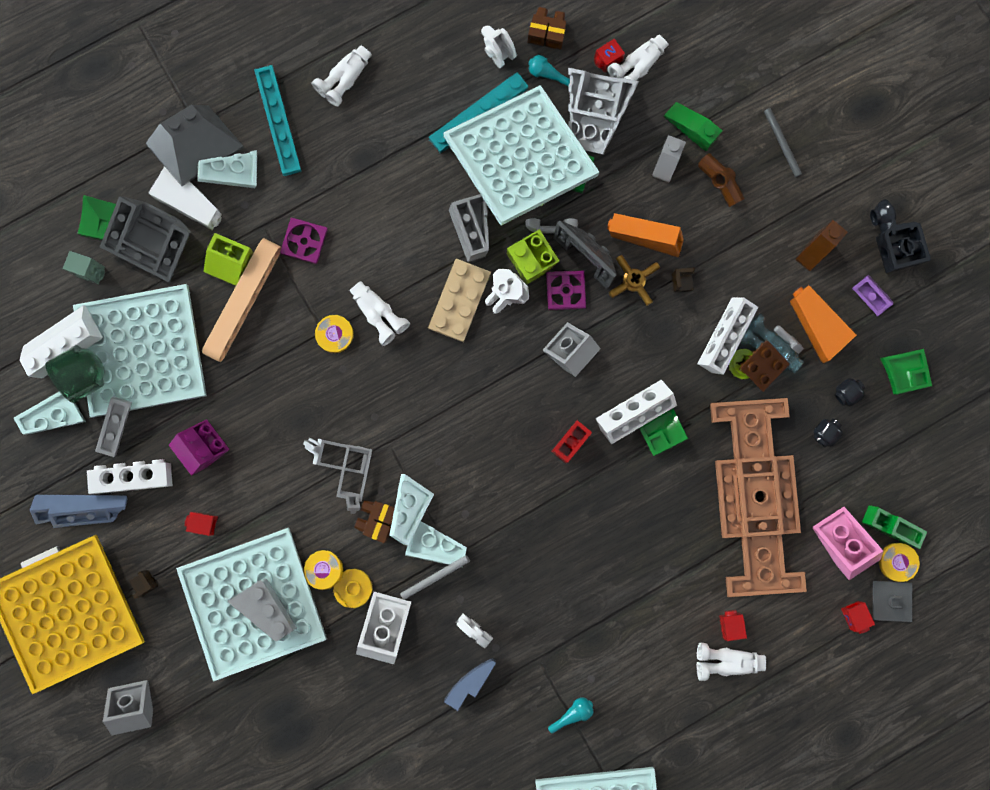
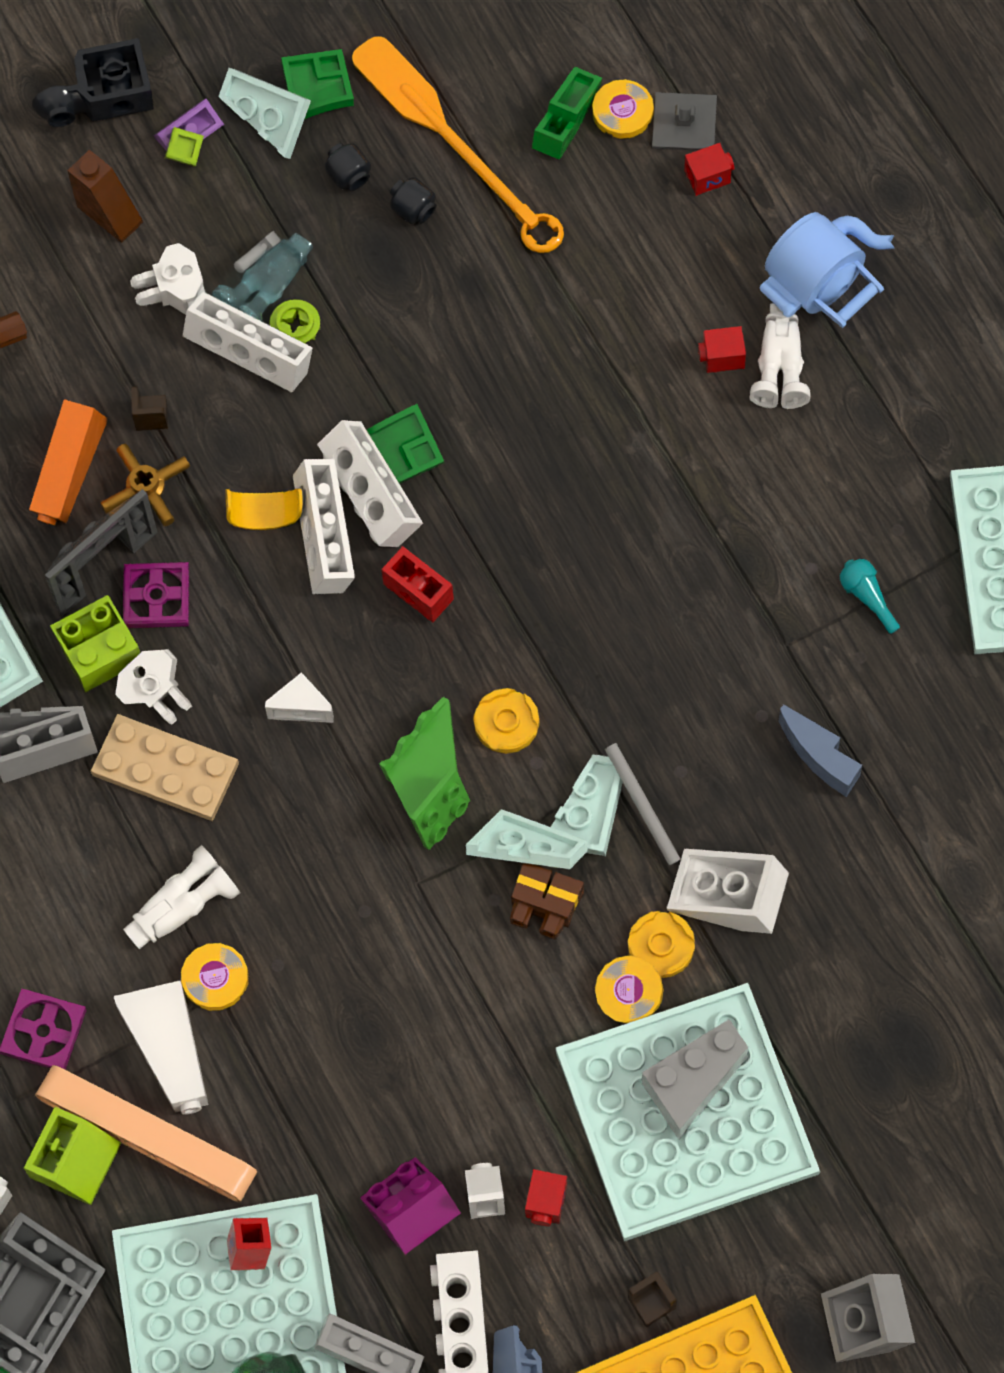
camera: 80 degrees left, 15 degrees down
light grey sword [303,437,368,474] -> none
light grey sword [336,445,372,514] -> none
white plate [456,614,493,648] -> none
light grey bar [525,218,578,233] -> none
light grey slope [543,322,601,377] -> none
nougat piece [710,398,807,597] -> none
reddish brown hinge [739,340,789,392] -> none
orange slope [790,285,857,363] -> none
bright pink slope [813,507,883,580] -> none
none -> white slope [114,981,208,1114]
none -> white hinge [130,243,205,315]
none -> lime tile [165,127,204,167]
none -> light aqua wing [219,68,311,159]
none -> yellow piece [225,489,302,530]
none -> red brick [227,1217,272,1270]
none -> white slope [265,672,334,723]
none -> white brick [293,459,355,594]
none -> light orange piece [352,36,564,253]
none -> bright green piece [379,697,470,850]
none -> white slope [465,1163,505,1219]
none -> yellow tile [473,688,539,754]
none -> light blue piece [760,212,895,328]

